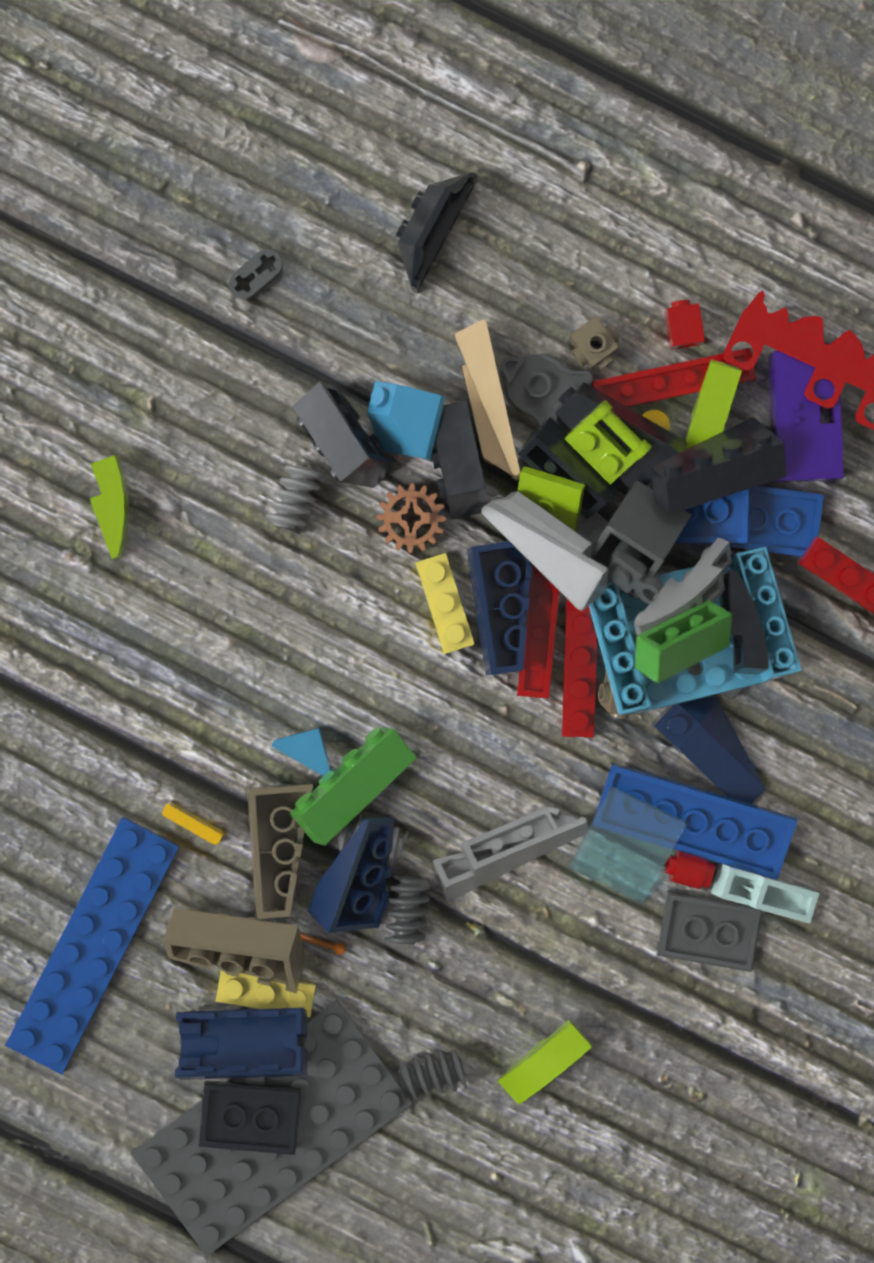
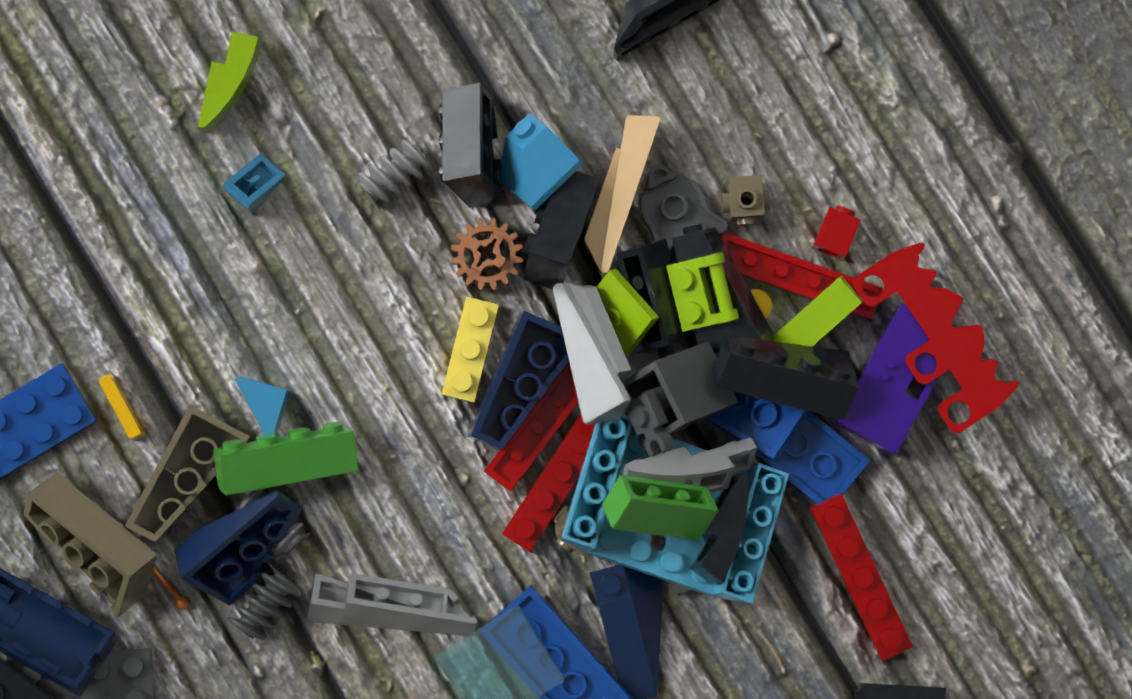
camera: 25 degrees right, 5 degrees down
light yellow plate [215,970,316,1017] -> none
none -> dark azure slope [222,154,286,215]

